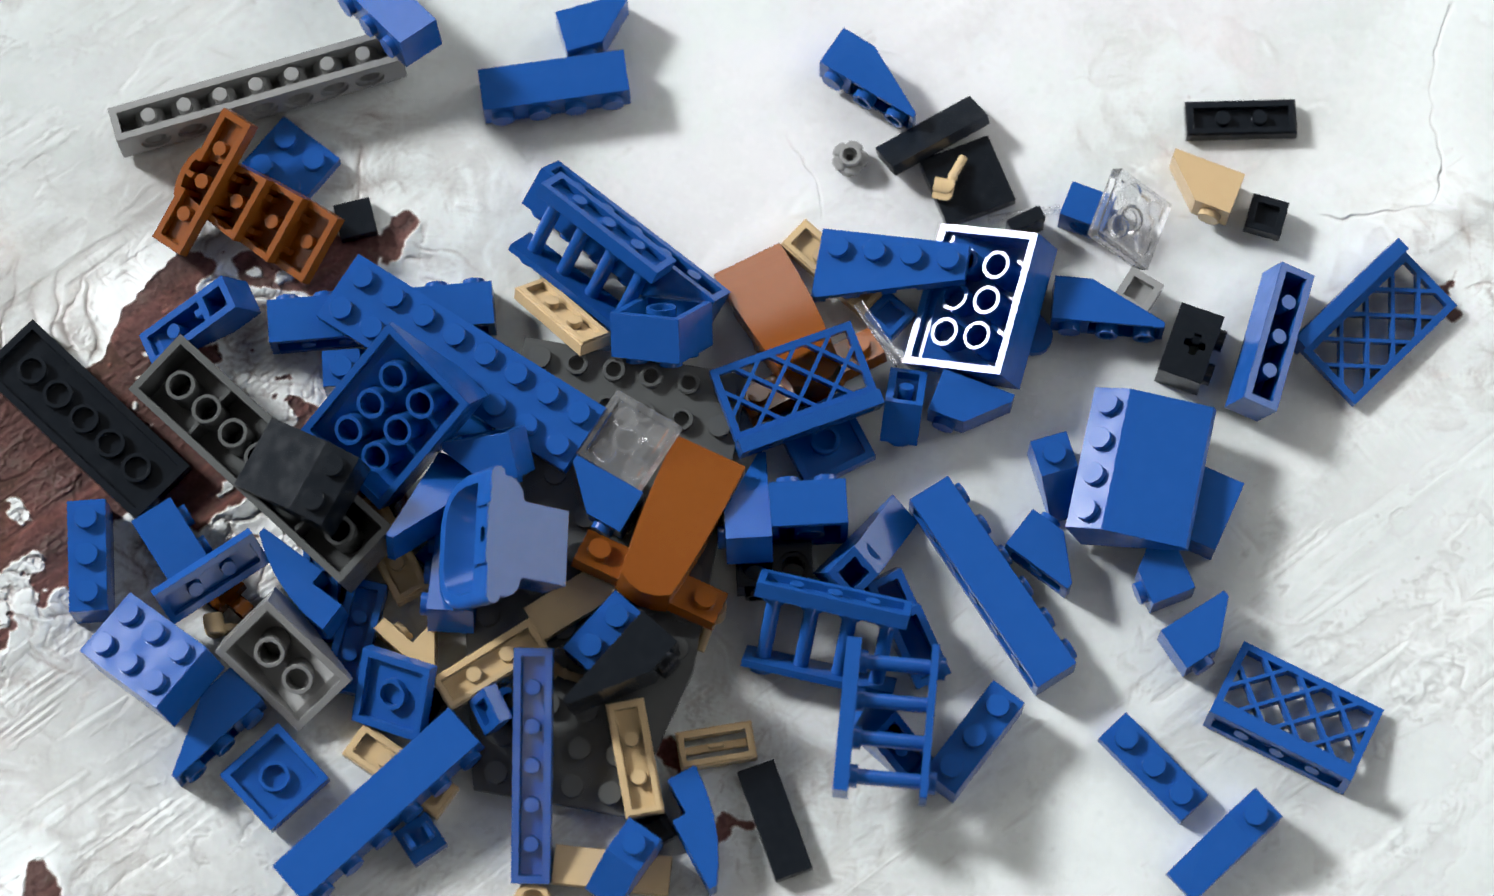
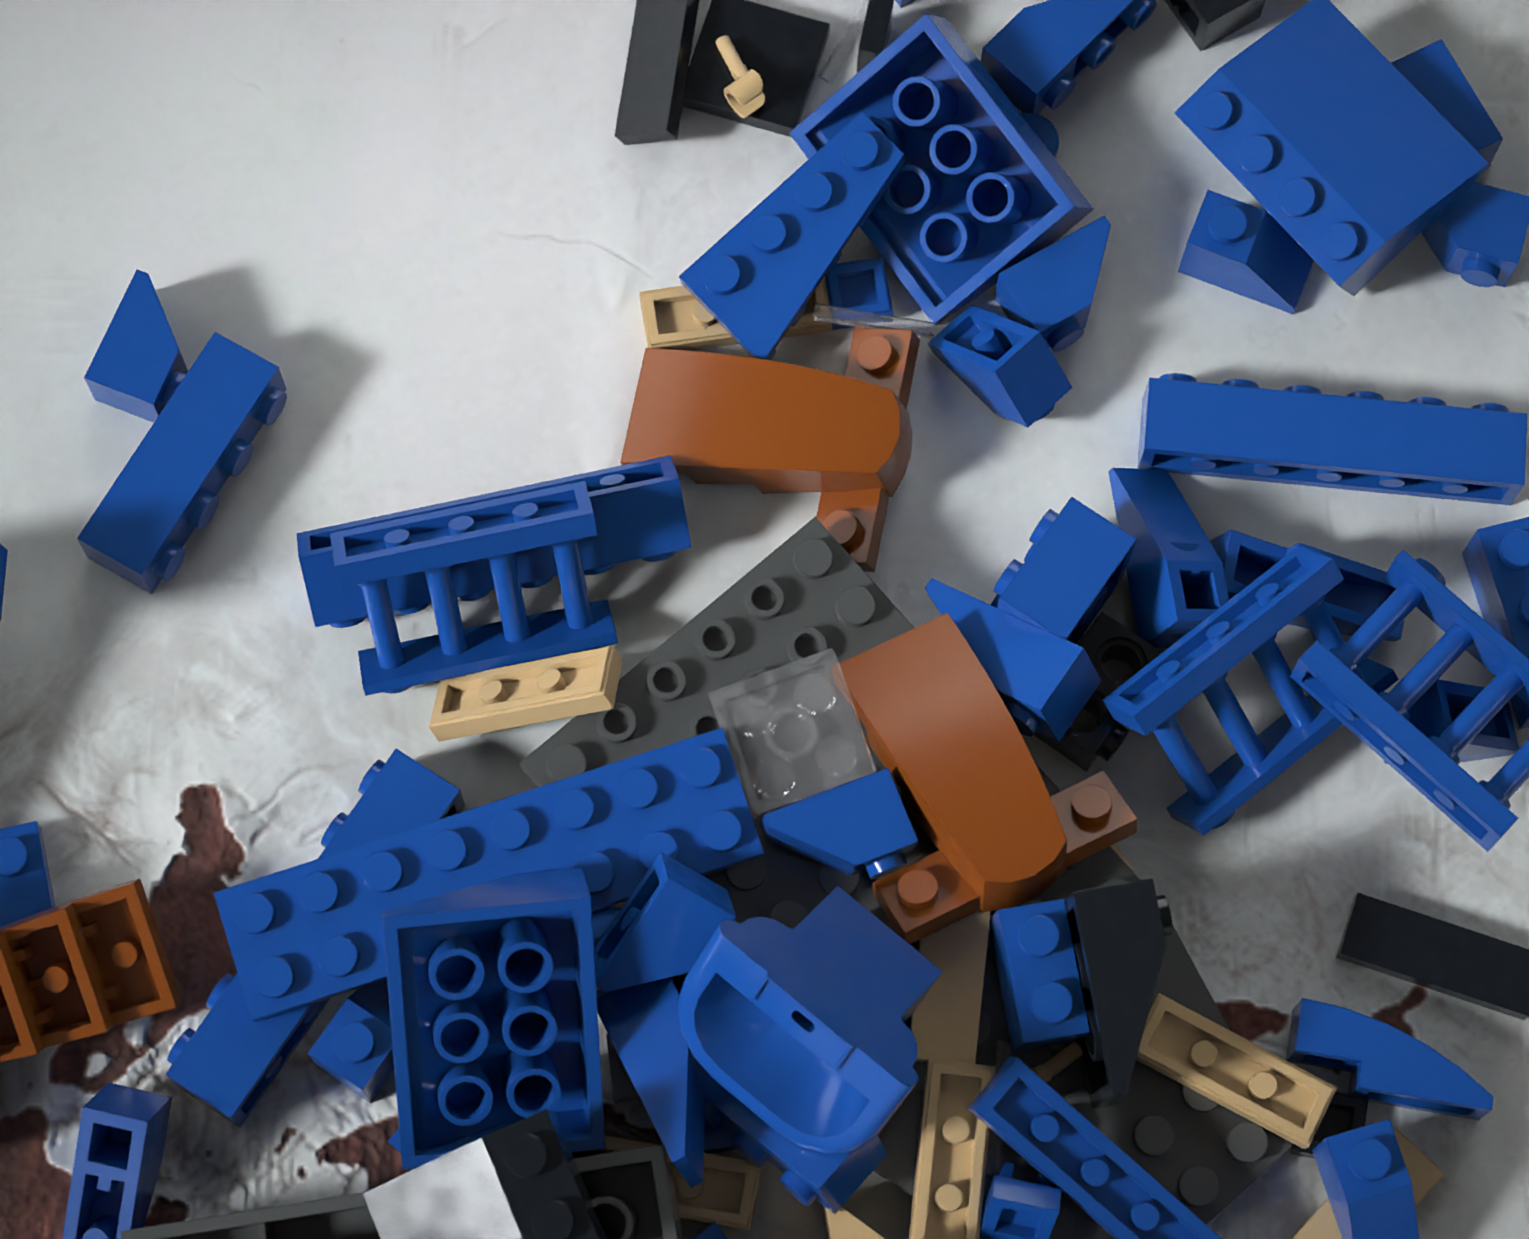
camera: 55 degrees left, 0 degrees up
black tile [333,197,378,244] -> none
blue brick [610,295,713,368] -> none
tan tile [675,720,758,772] -> none
blue fence [708,321,885,460] -> none
blue plate [783,392,876,480] -> none
blue slope [819,28,916,129] -> none
light grey plate [832,141,868,176] -> none
blue slope [1005,509,1072,599] -> none

